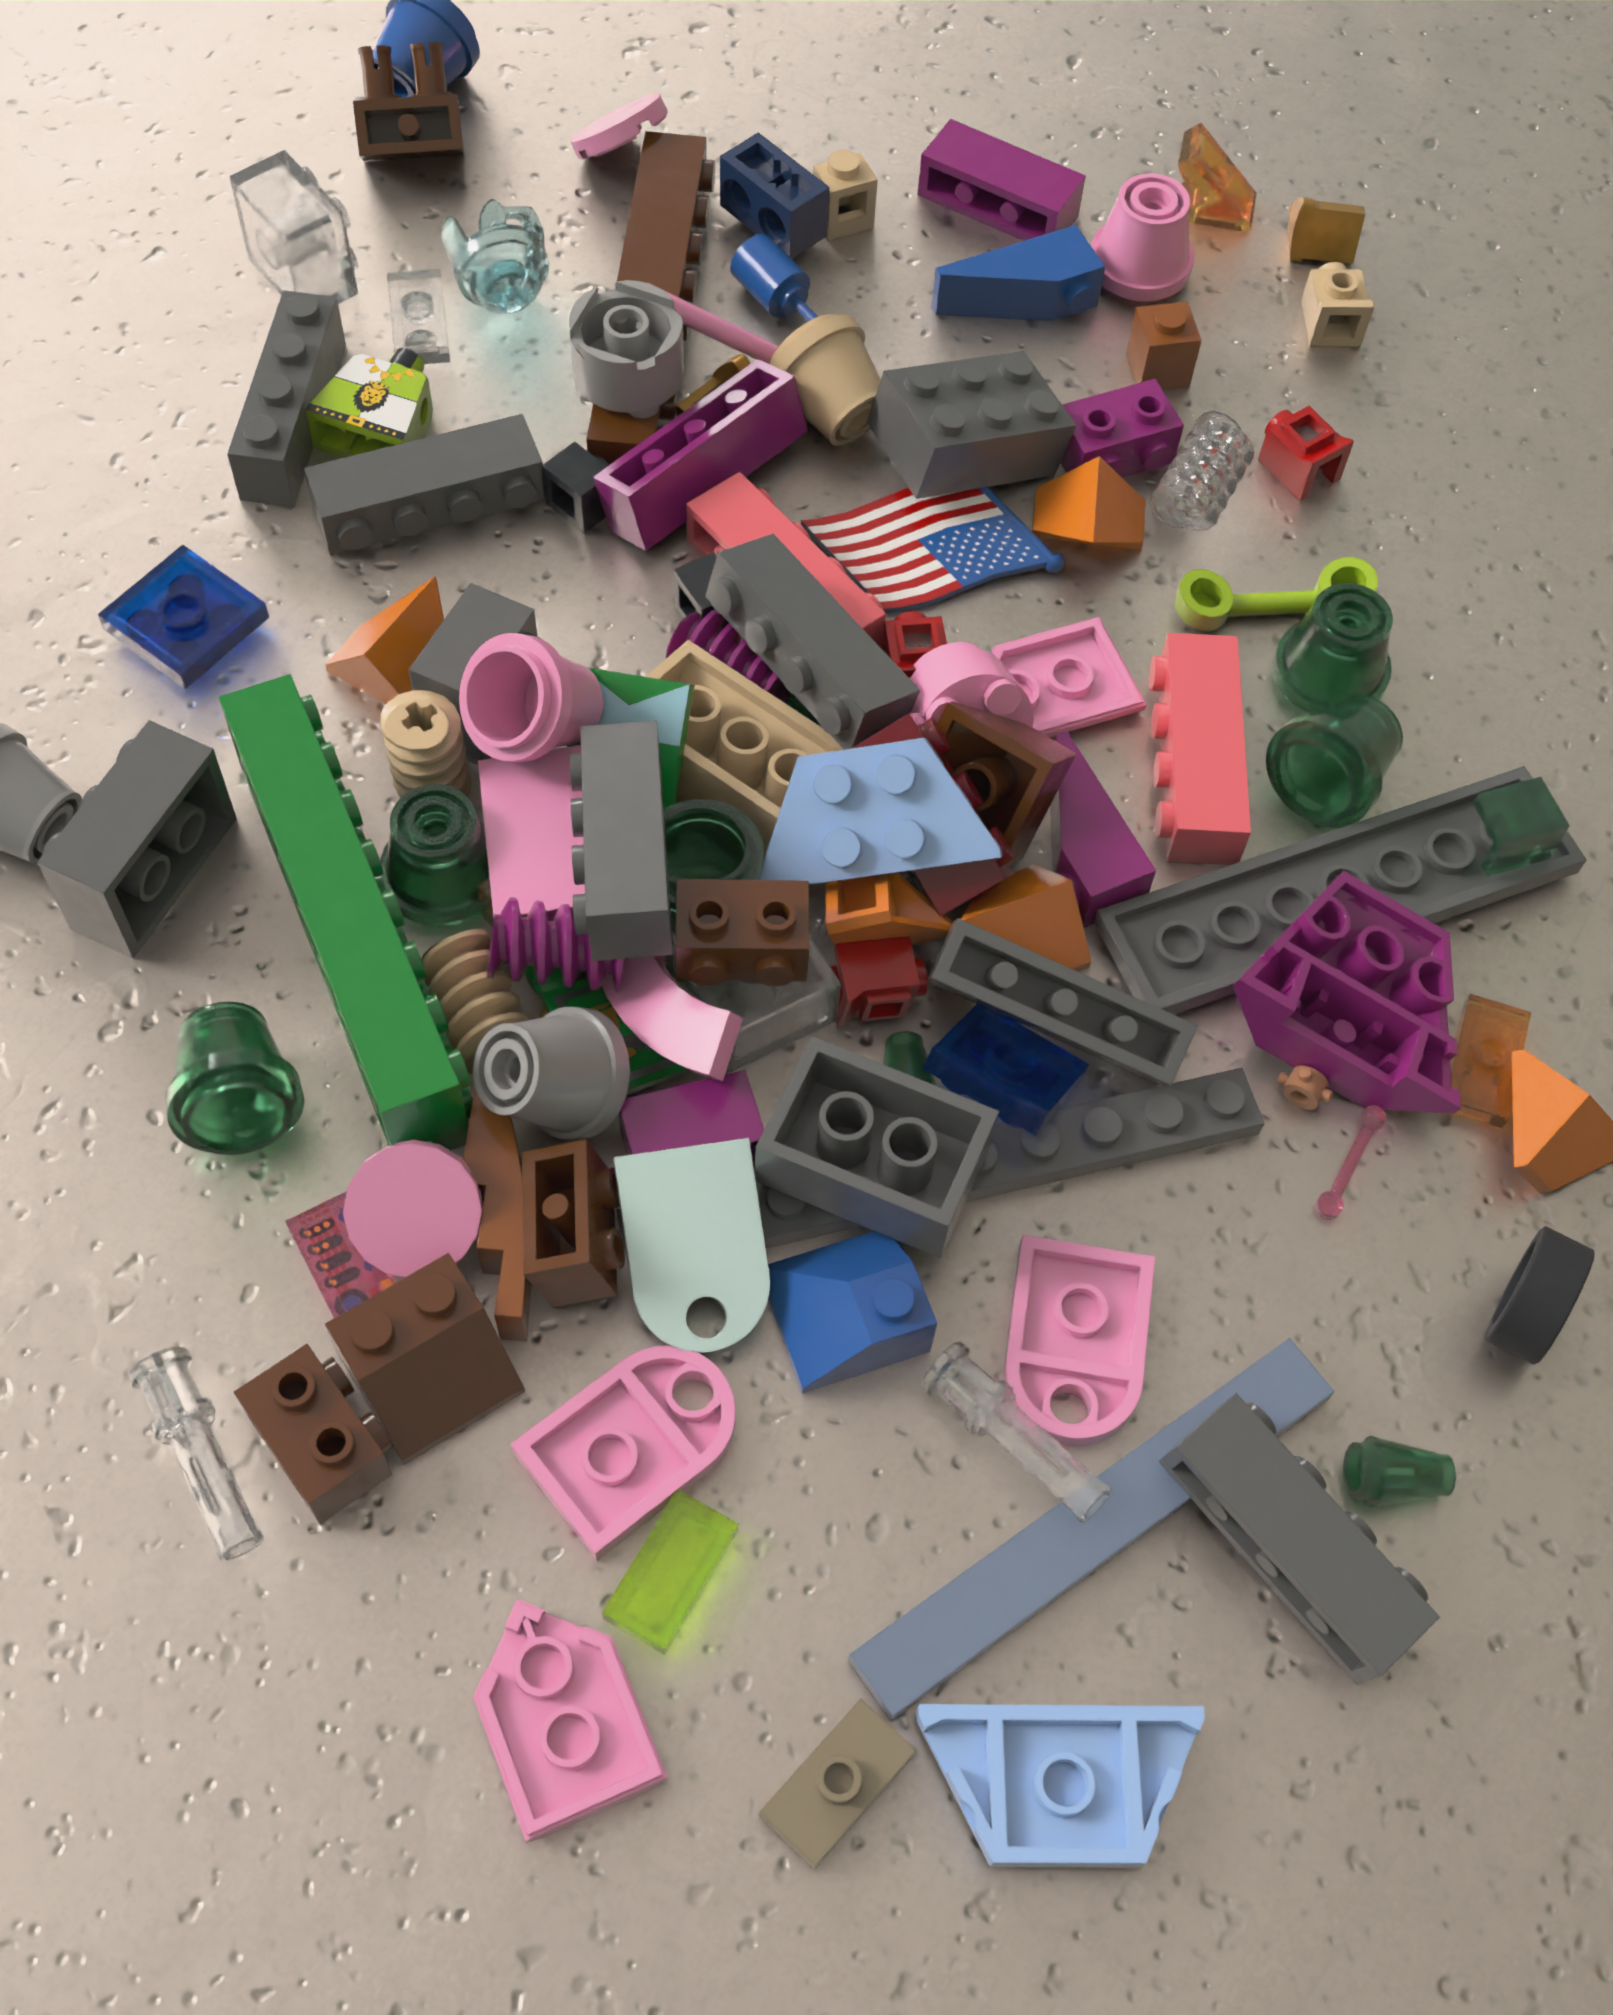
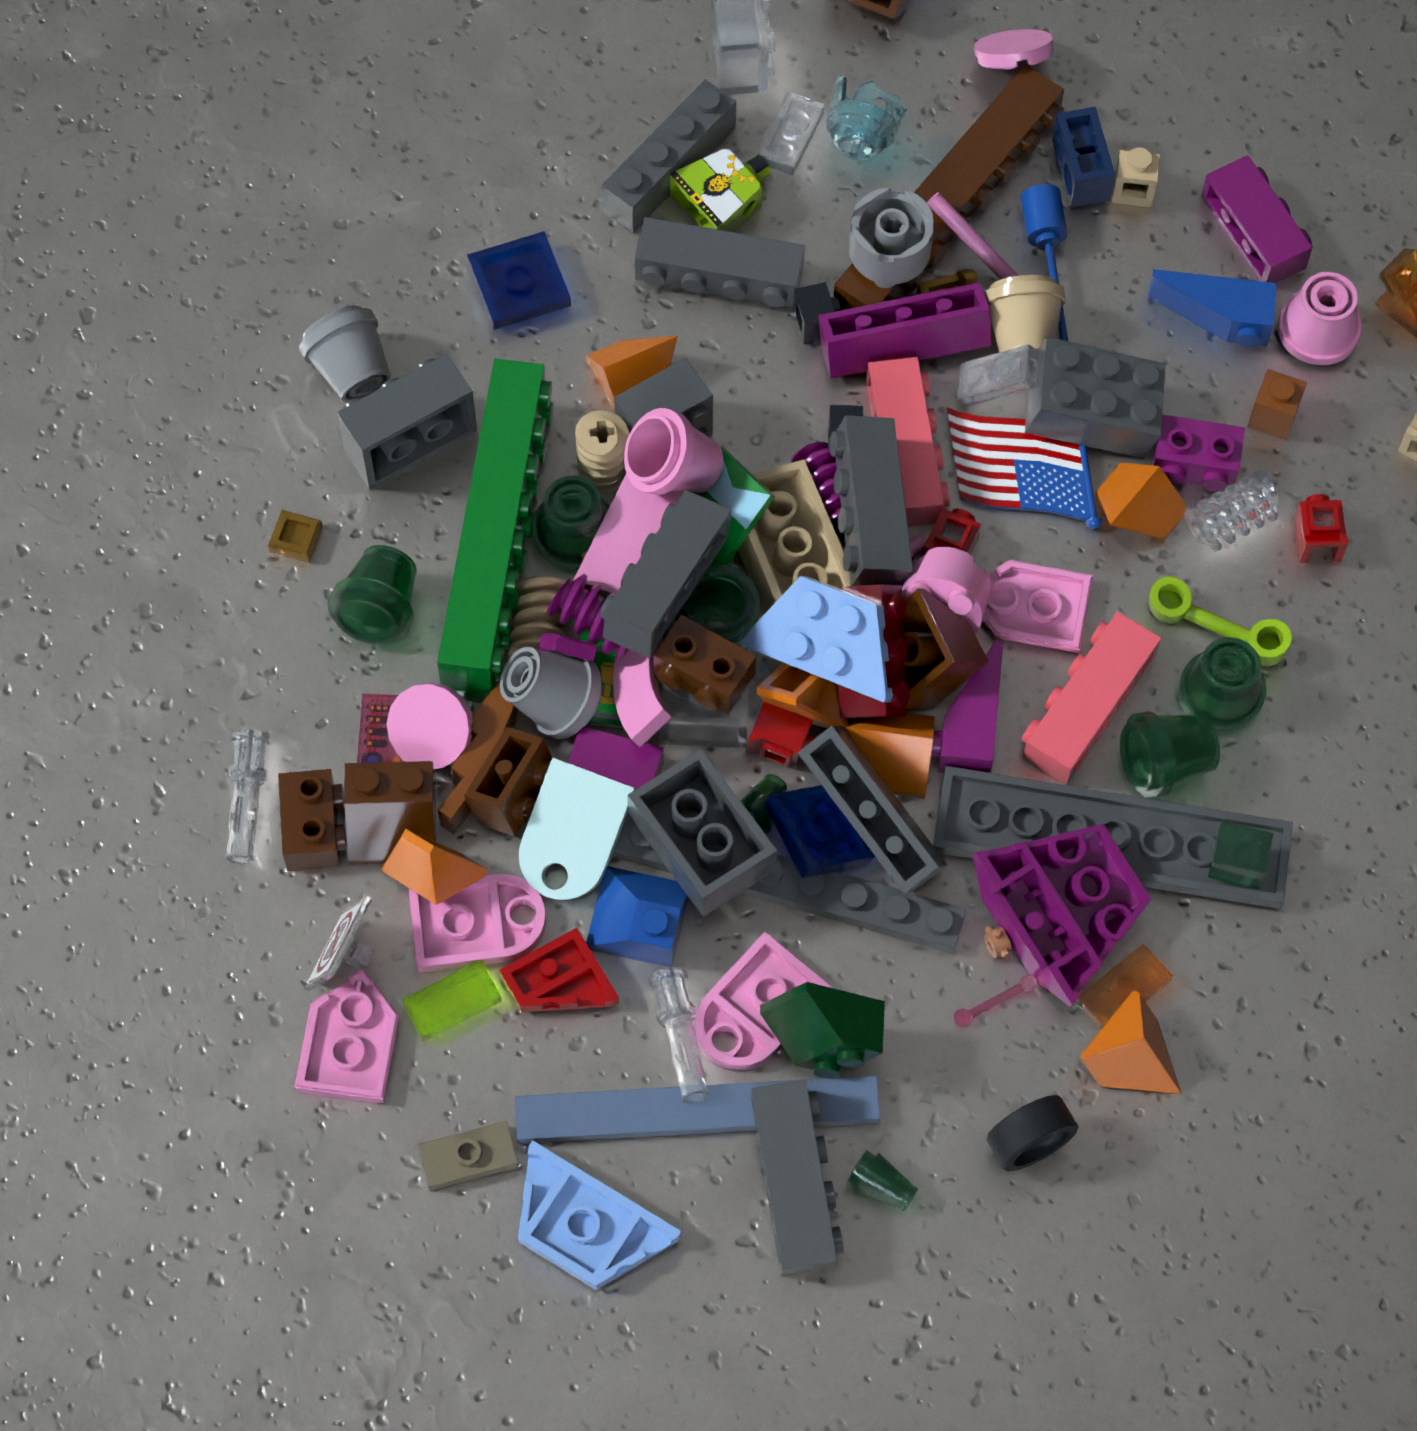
camera: 35 degrees right, 5 degrees up
none -> pearl gold tile [268,510,323,563]
none -> clear piece [304,896,375,991]
none -> orange slope [381,829,488,905]
none -> red wing [499,927,620,1012]
none -> magenta tile [538,633,597,661]
none -> dark green slope [760,982,885,1078]
none -> clear plate [957,344,1038,407]

